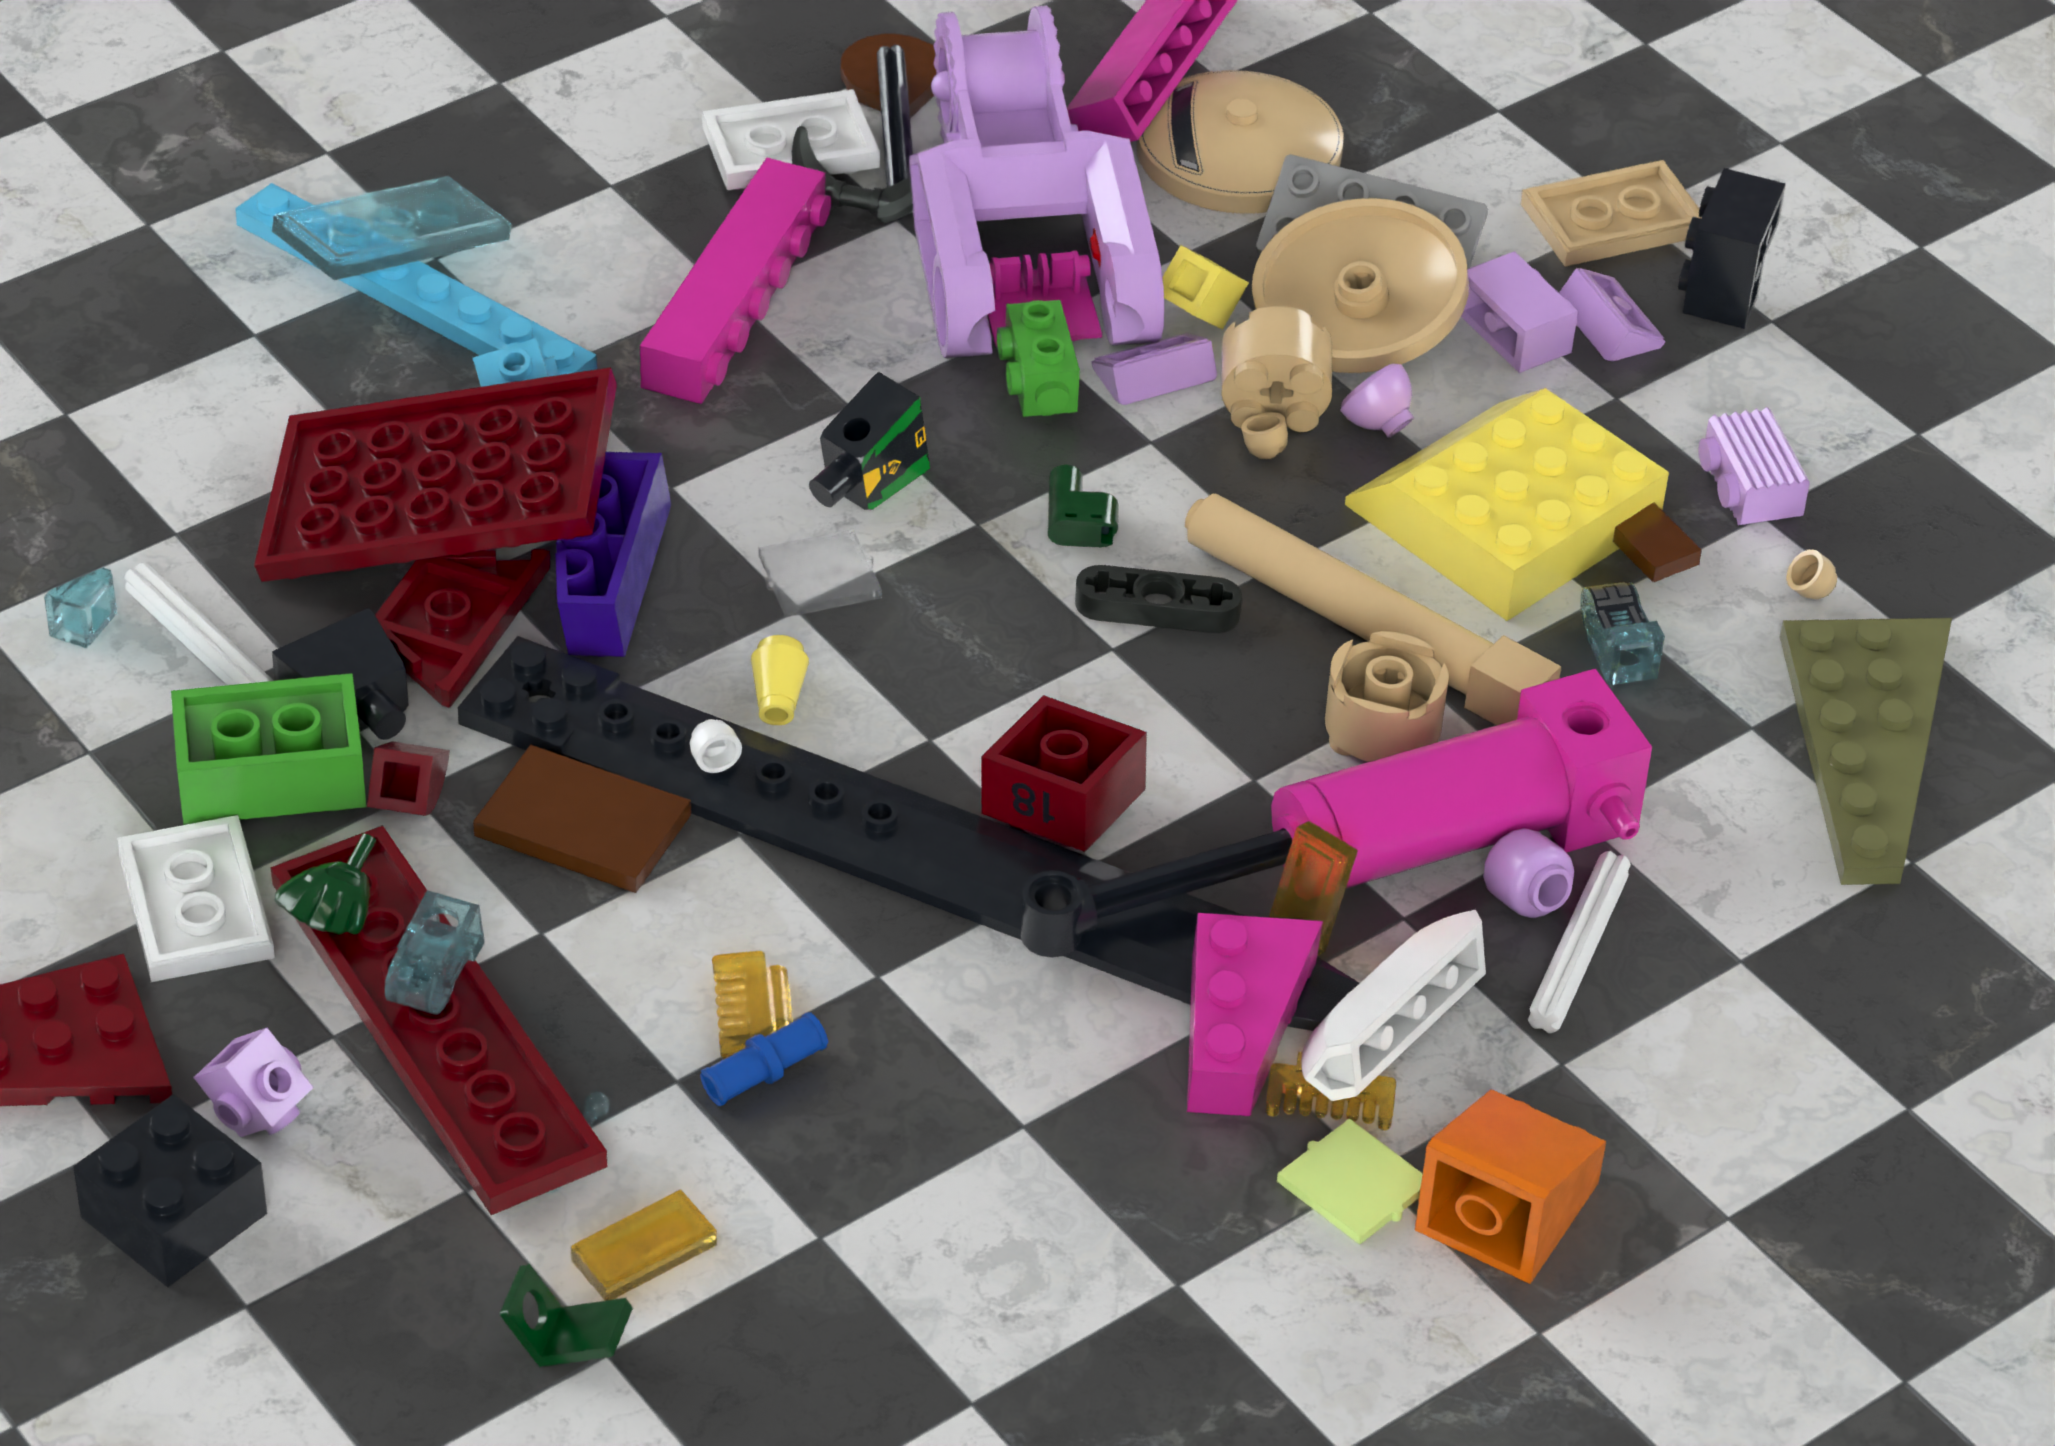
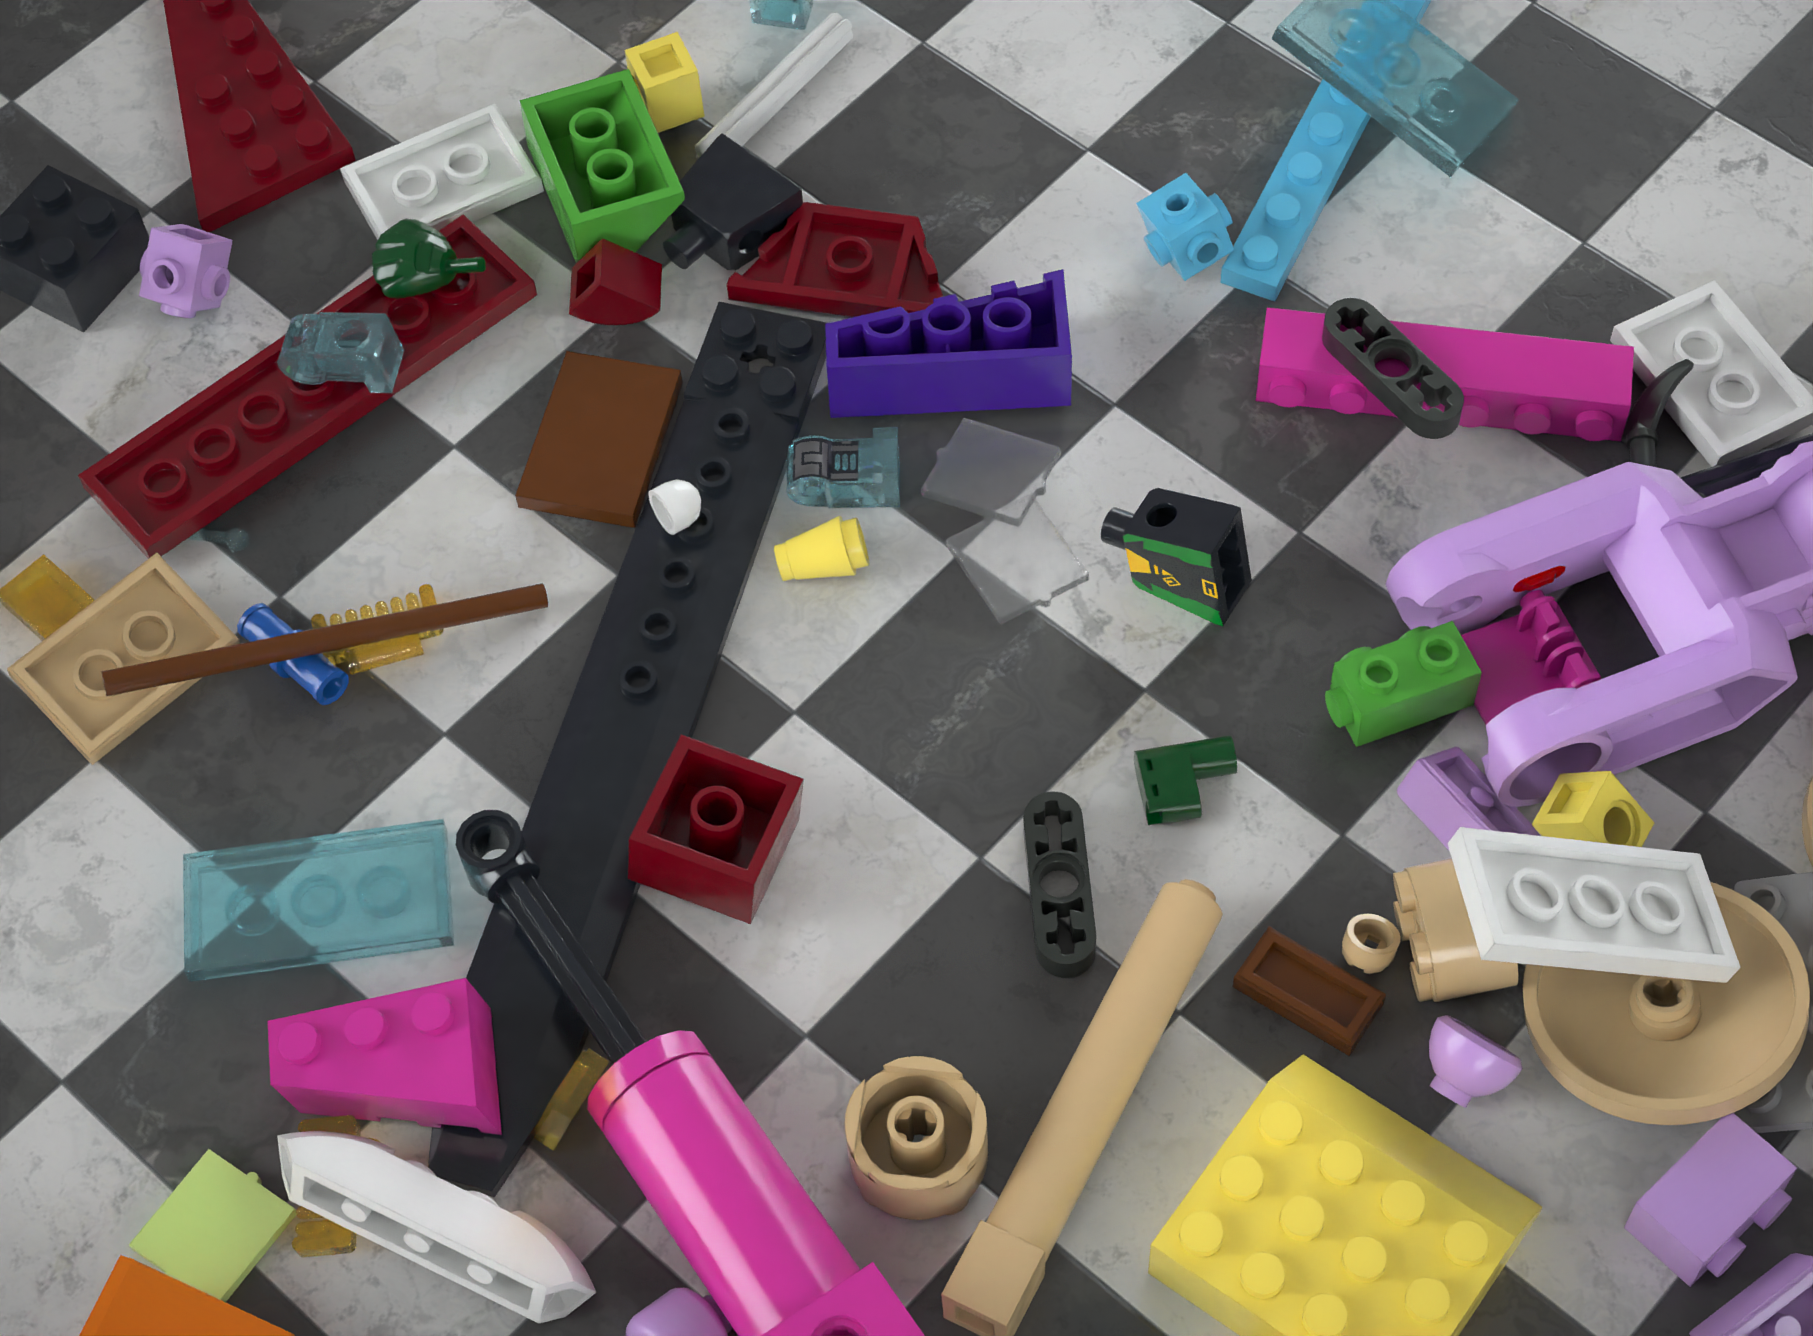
camera: 85 degrees right, 15 degrees up
dark red plate [254,367,617,582] -> none
none -> tan tile [7,553,240,765]
none -> reddish brown piece [101,583,548,697]
none -> clear light blue tile [183,819,454,982]
none -> light yellow brick [624,32,705,133]
none -> clear light blue leg [786,427,900,508]
none -> clear piece [921,418,1061,527]
none -> reddish brown tile [1232,926,1386,1056]
none -> pearl dark grey beam [1322,298,1464,439]
none -> white plate [1447,827,1741,983]

